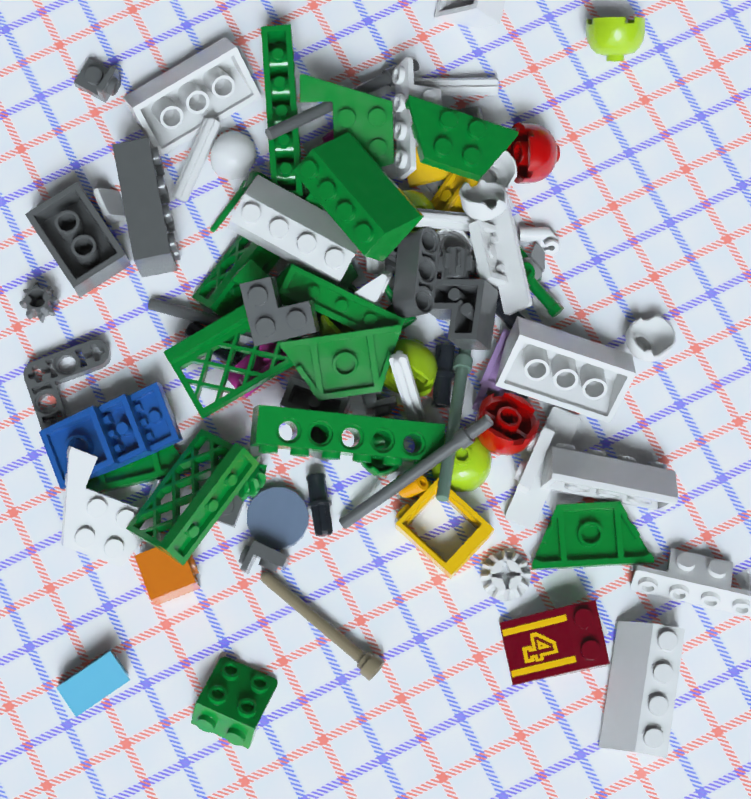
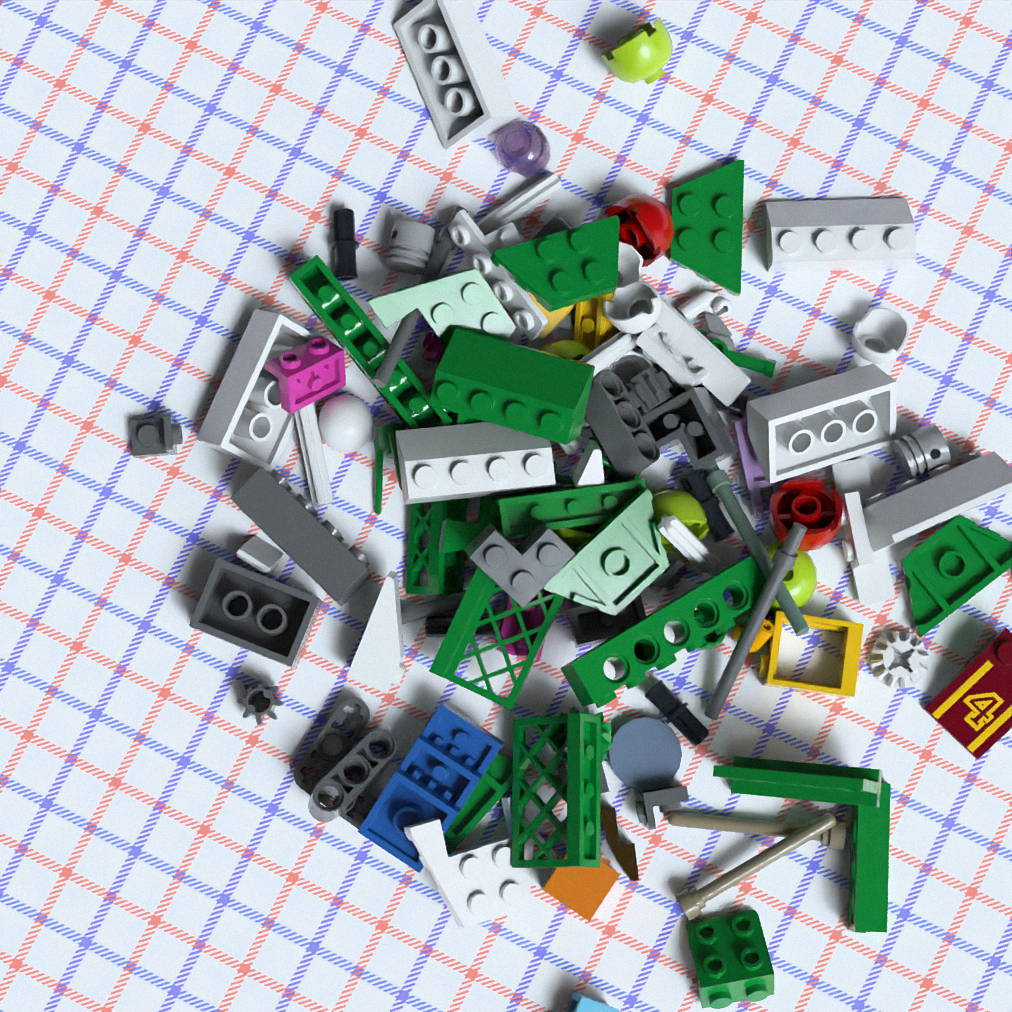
camera: 40 degrees left, 5 degrees up
none -> dark pink bracket [266,336,346,414]
none -> dark grey beam [308,729,397,822]
none -> black axle [331,208,359,281]
none -> white slope [346,570,407,694]
none -> light grey piece [385,220,435,274]
none -> clear purple hair [494,121,551,178]
none -> dark brown slope [600,807,639,881]
none -> green wing [670,160,744,296]
none -> dark tan piece [675,813,836,921]
none -> green fence [713,756,882,807]
none -> white slope [764,198,917,273]
none -> green fence [848,783,891,933]
none -> light grey piece [892,423,951,480]

